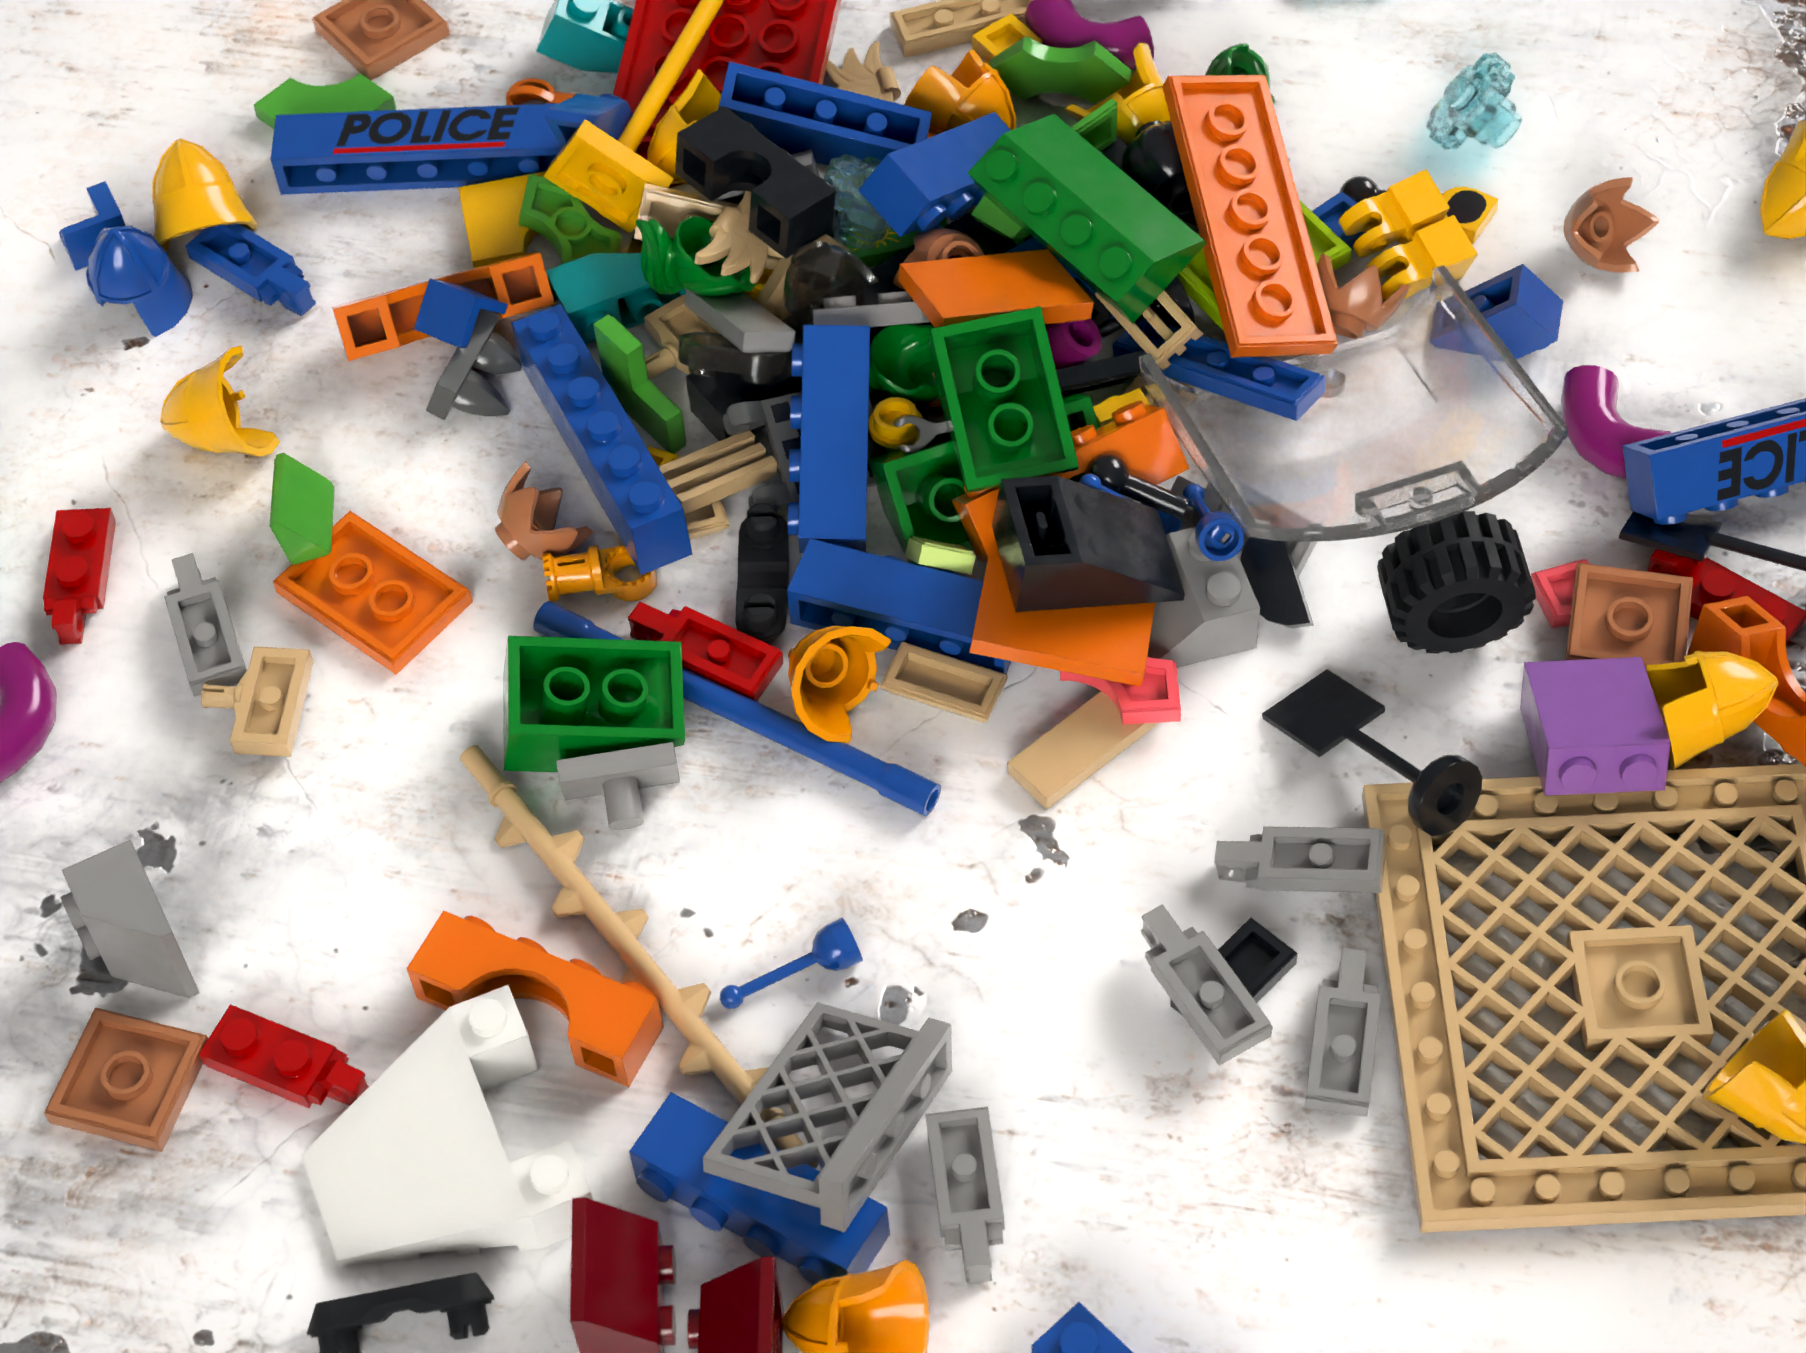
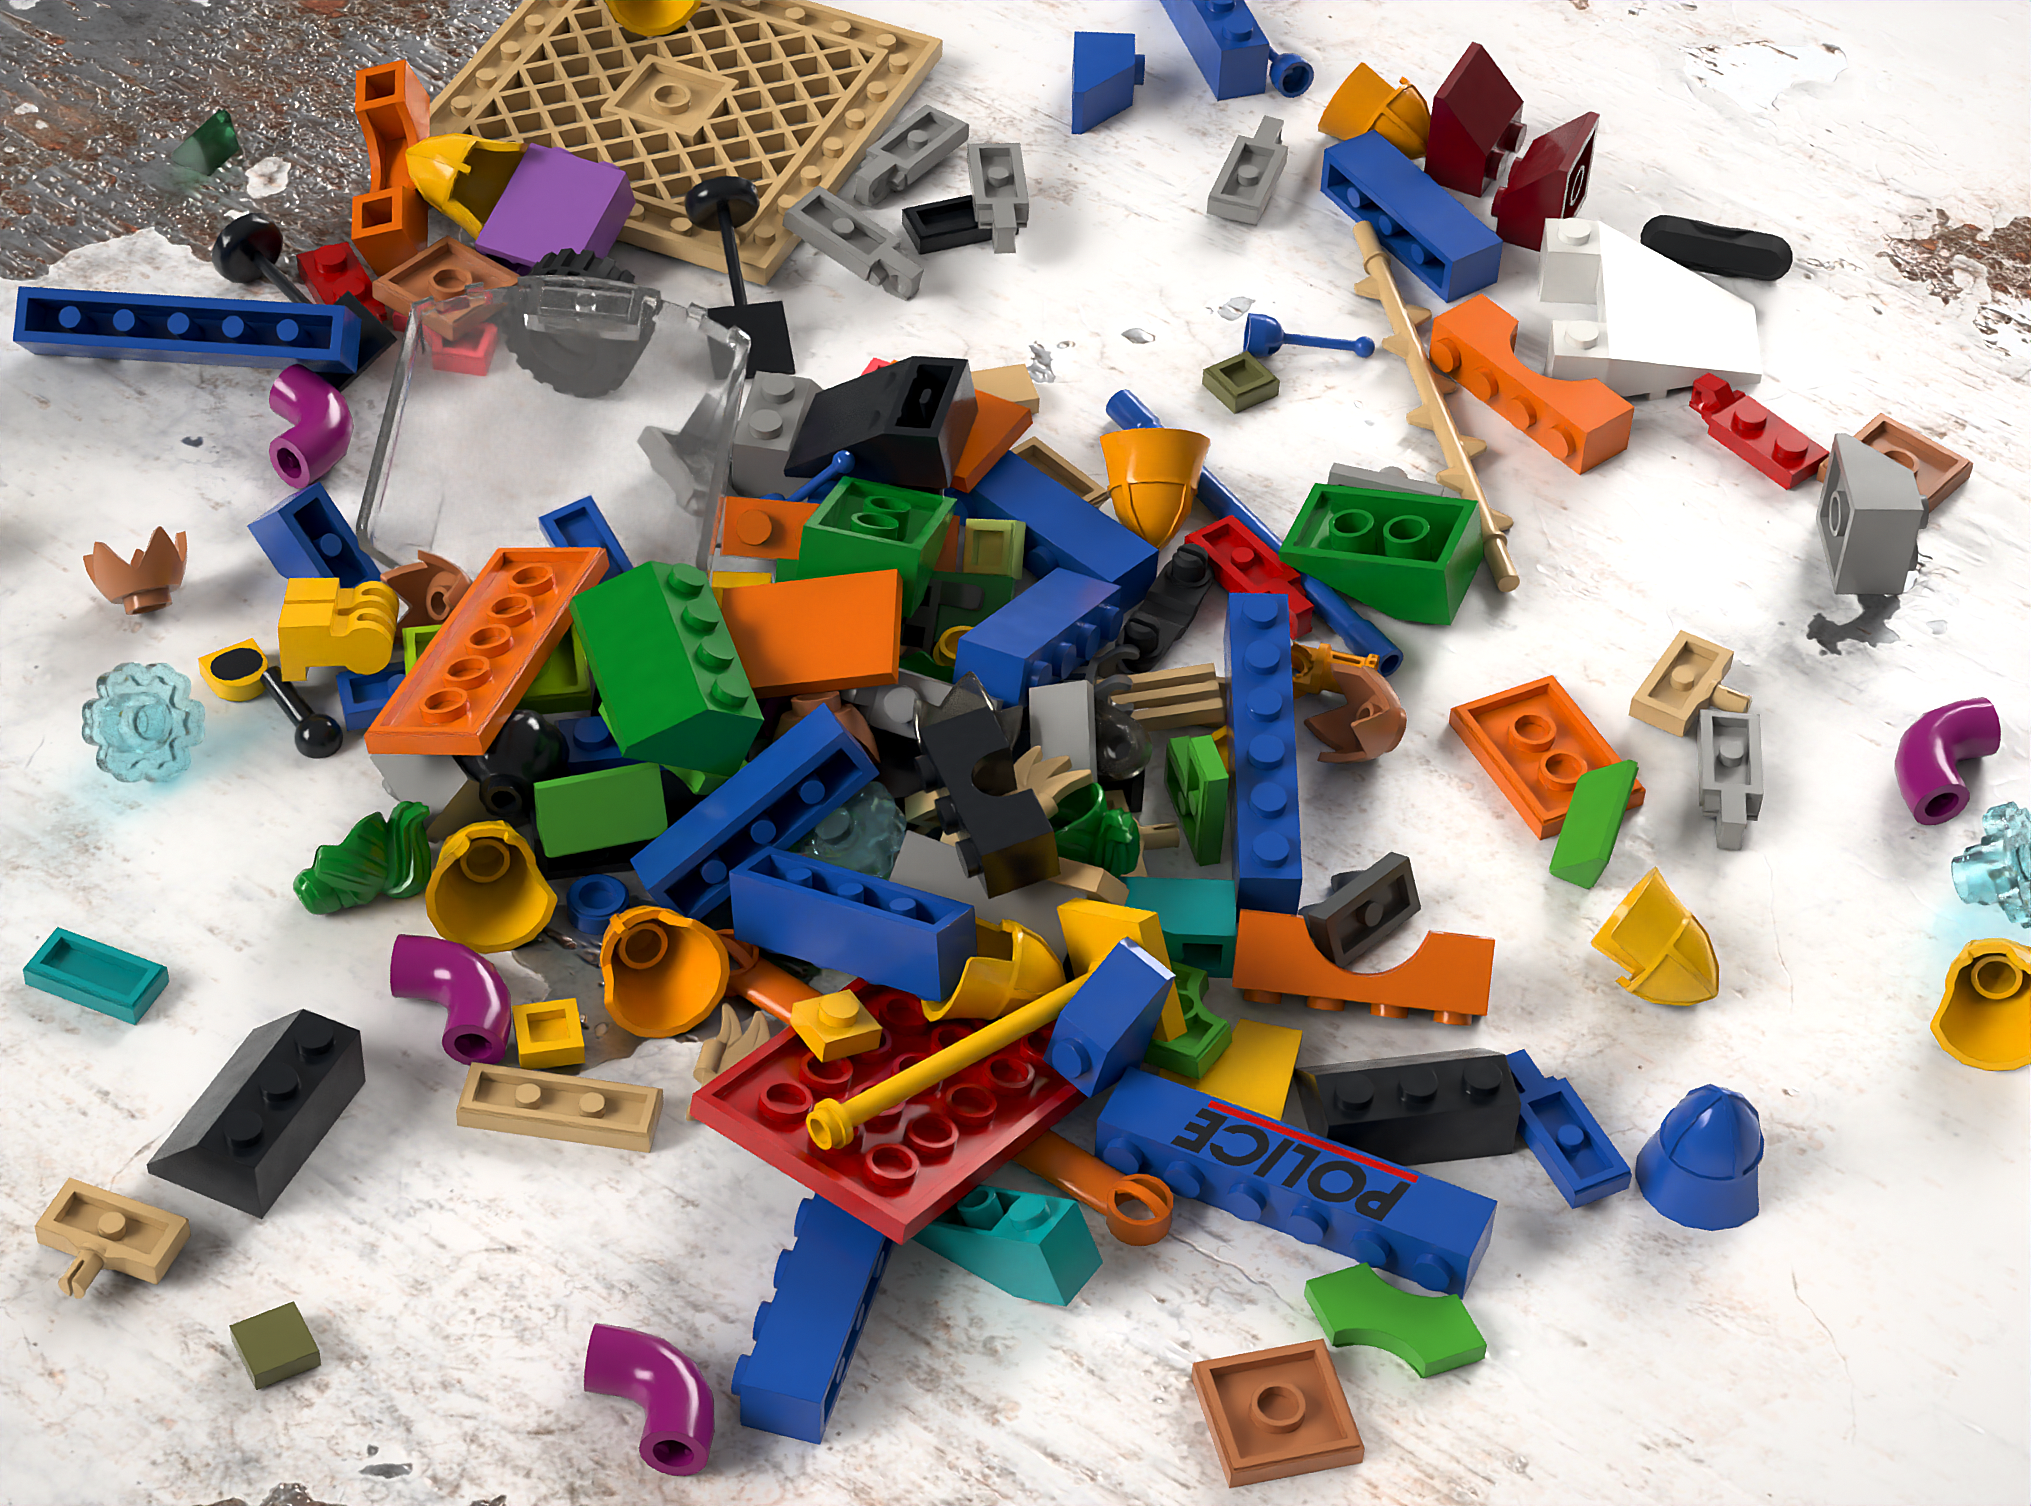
camera: 160 degrees left, 10 degrees down
red hinge [43,508,116,645] -> none
blue panel [59,181,126,271] -> none
yellow helmet [152,138,258,251] -> none
blue panel [414,278,508,348] -> none
light grey fence [703,1002,952,1232] -> none
bright green tile [989,36,1132,106] -> none
black bar [1085,454,1189,519] -> none
blue hinge [1182,484,1244,561] -> none
none -> yellow plate [790,989,882,1063]
none -> blue slope [1071,31,1145,134]
none -> olive tile [1202,351,1280,414]
none -> black slope [1293,1048,1521,1166]

